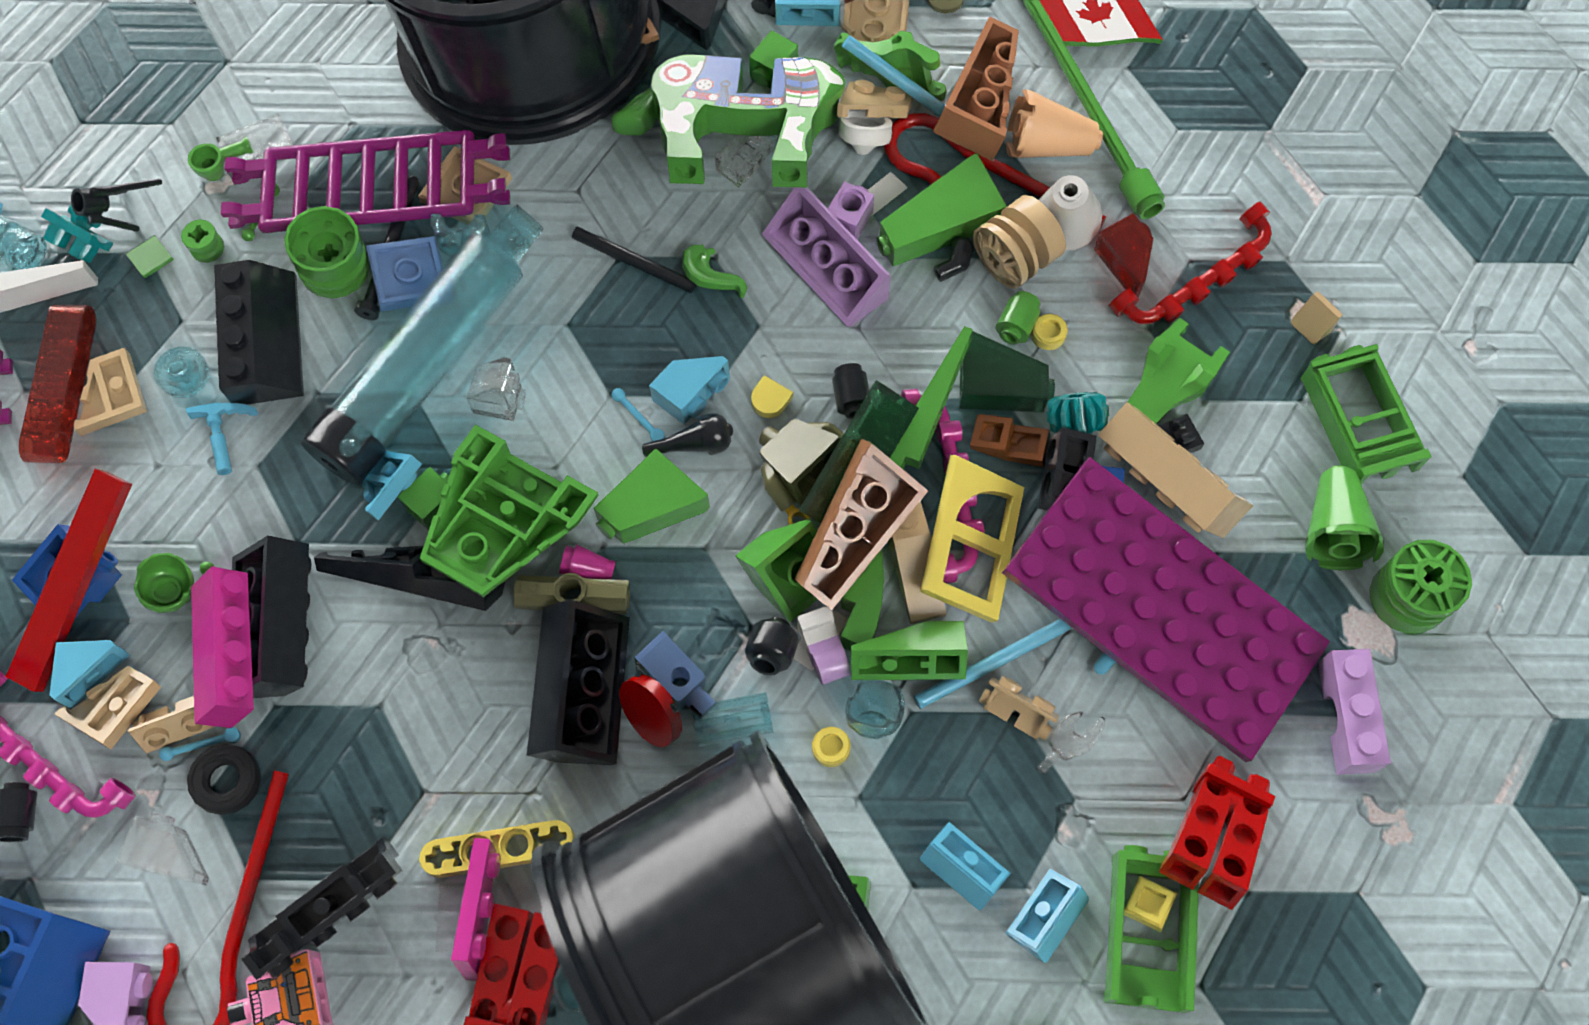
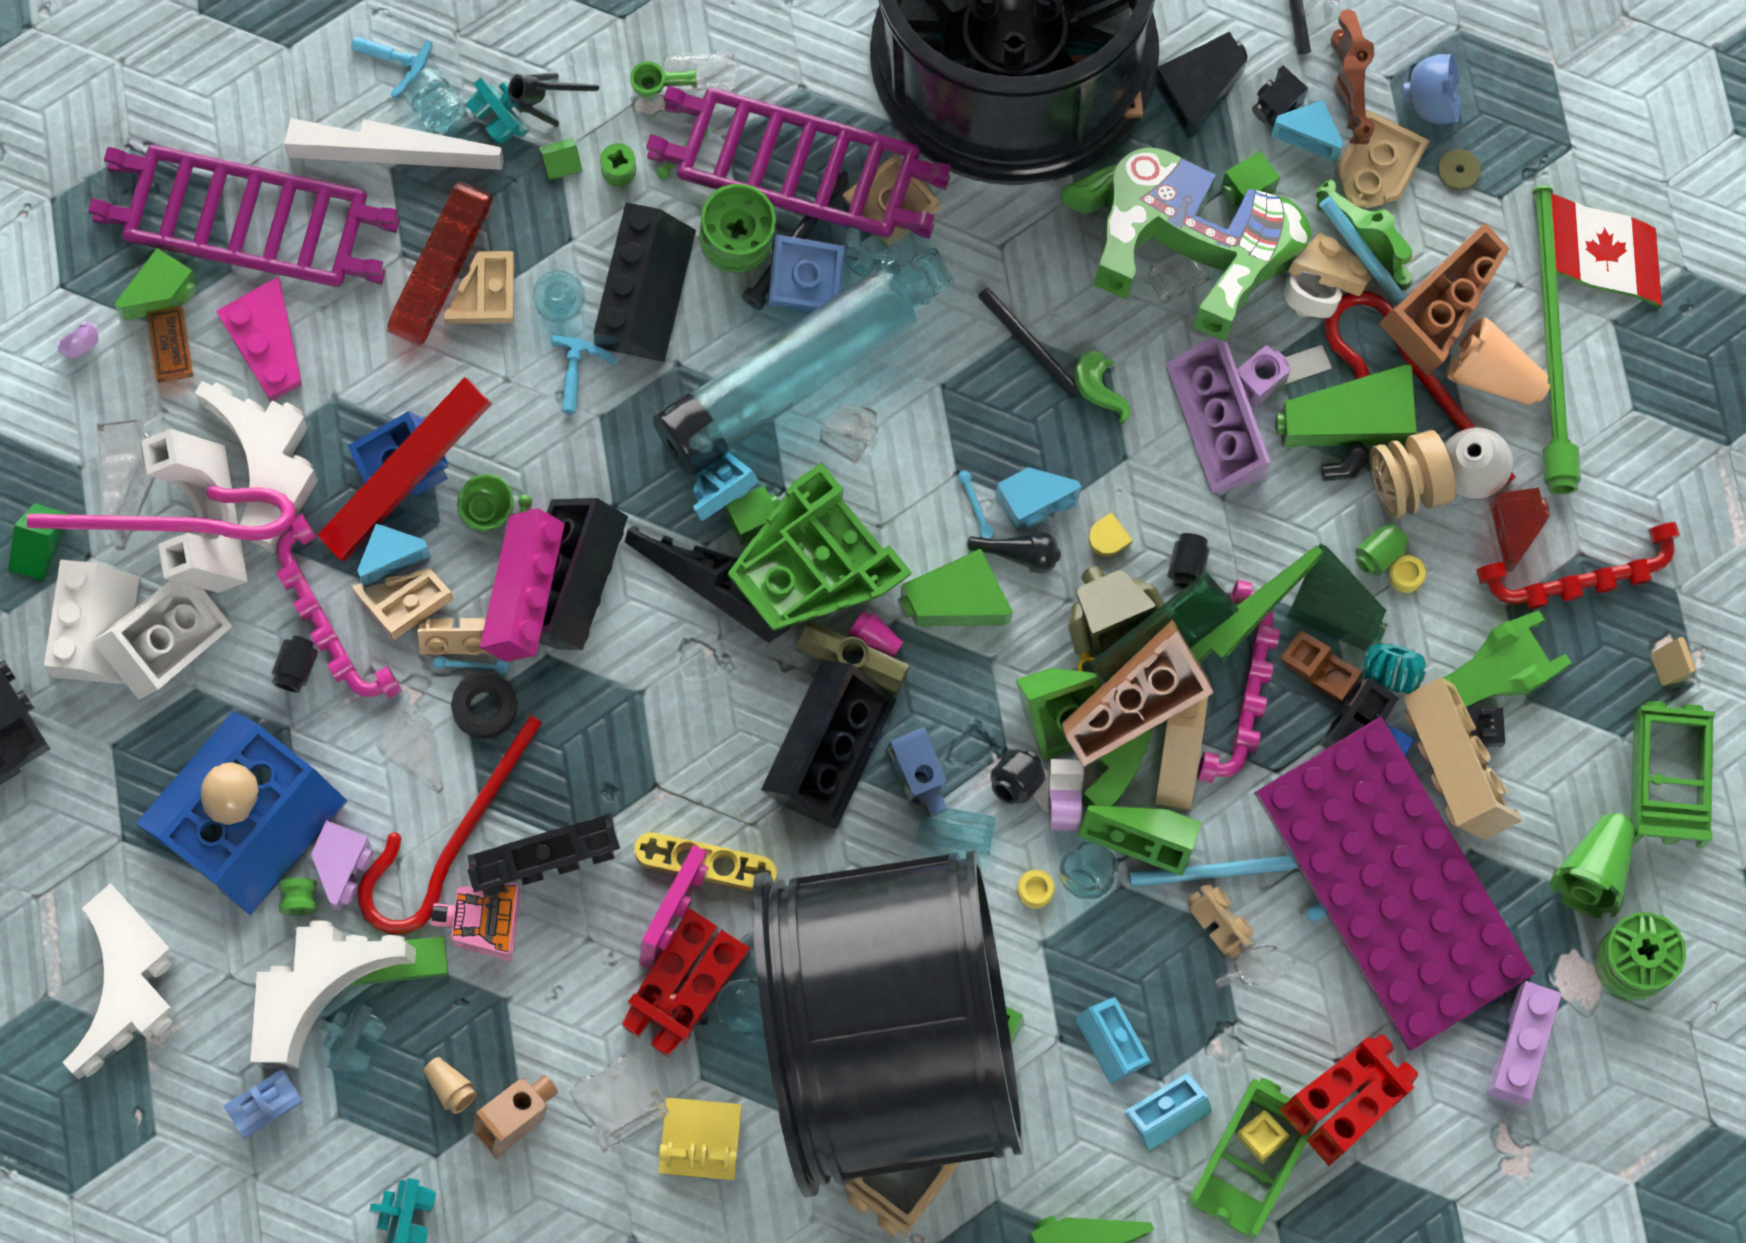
camera: 15 degrees right, 5 degrees up
red tile [619,674,682,748] -> none
light yellow window [920,455,1024,623] -> none

